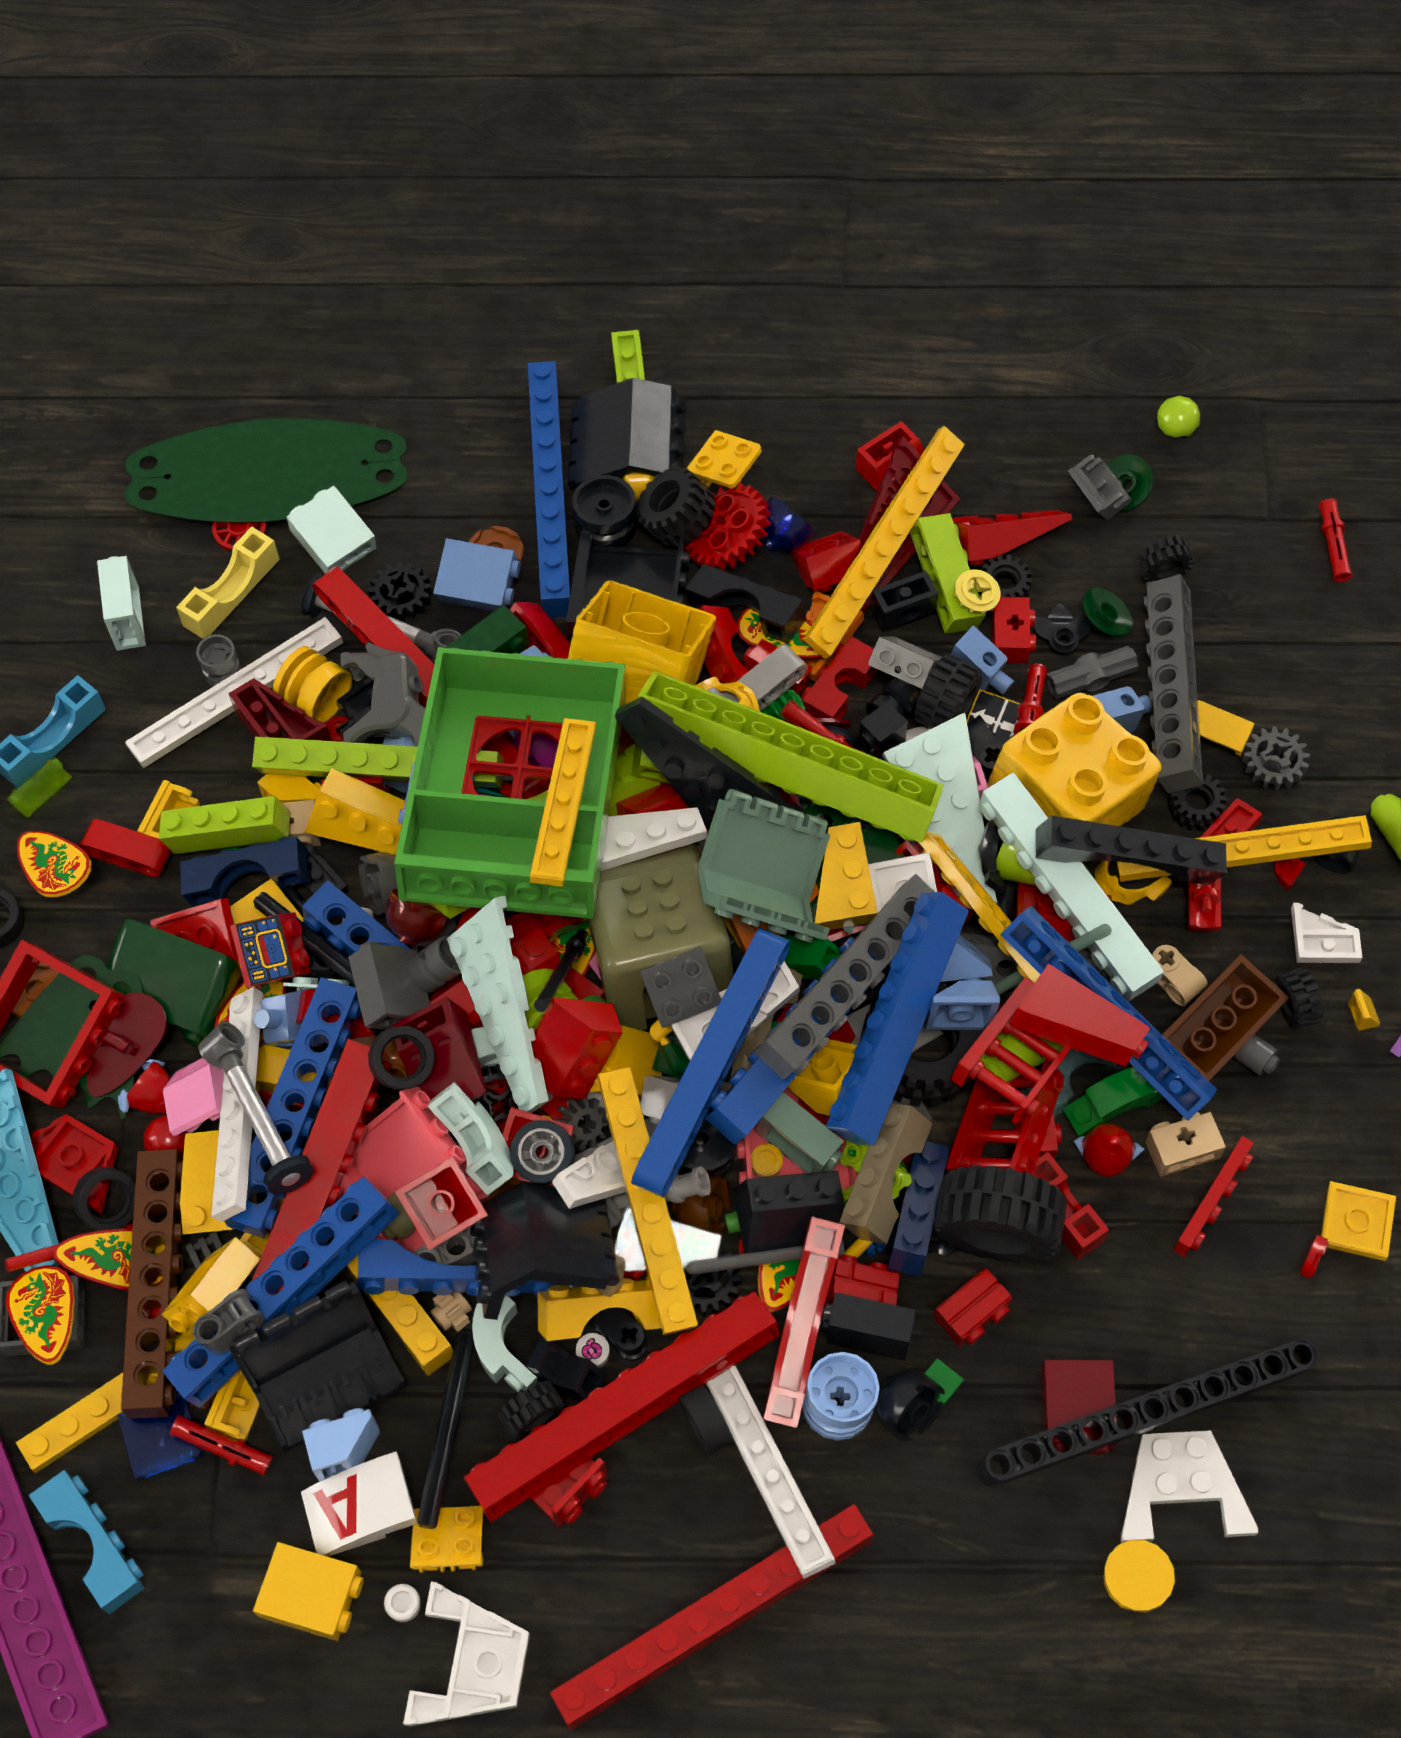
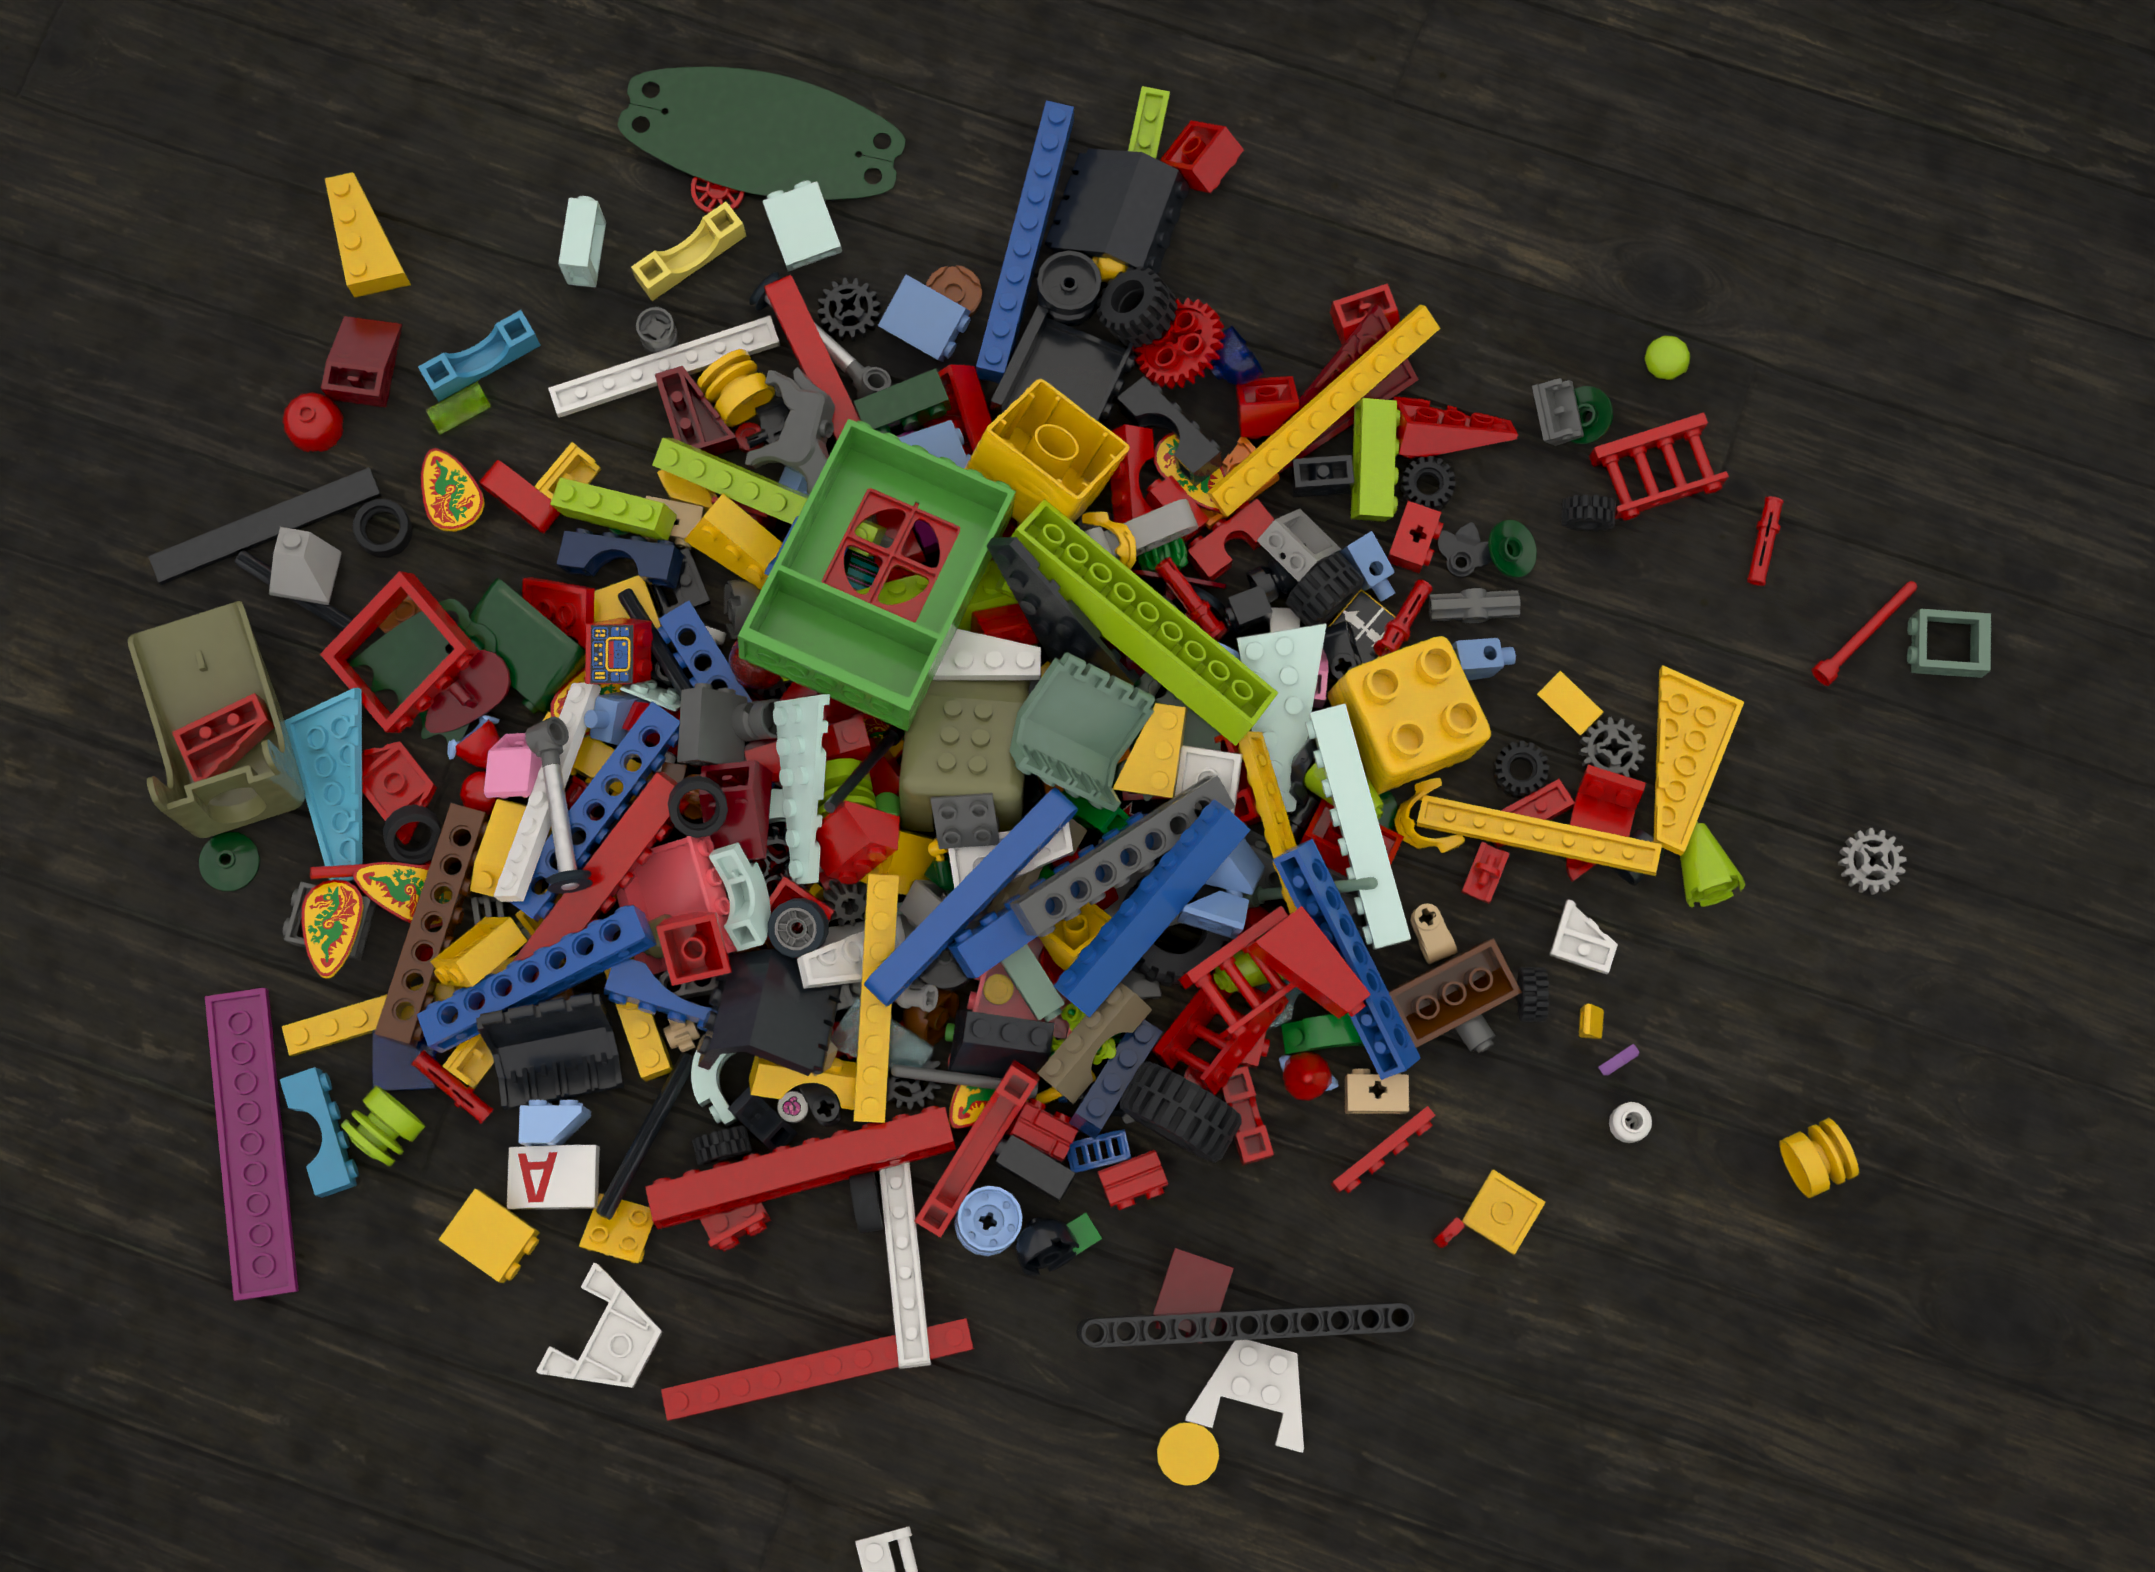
camera: 15 degrees right, 15 degrees up
dark grey piece [193,1289,265,1355] -> none
white tile [384,1584,421,1622] -> none
yellow tile [530,718,596,887] -> none
yellow bracket [687,430,762,488] -> none
light yellow gear [954,570,1001,614] -> none
black arch [1036,816,1227,885] -> none
dark grey brick [1144,574,1203,793] -> none
none -> lime wheel [341,1085,426,1167]
none -> blue slope [1067,1129,1131,1173]
none -> red slope [1159,120,1244,193]
none -> red bracket [1569,765,1645,837]
none -> red fence [1589,413,1729,521]
none -> yellow wing [1654,665,1744,856]

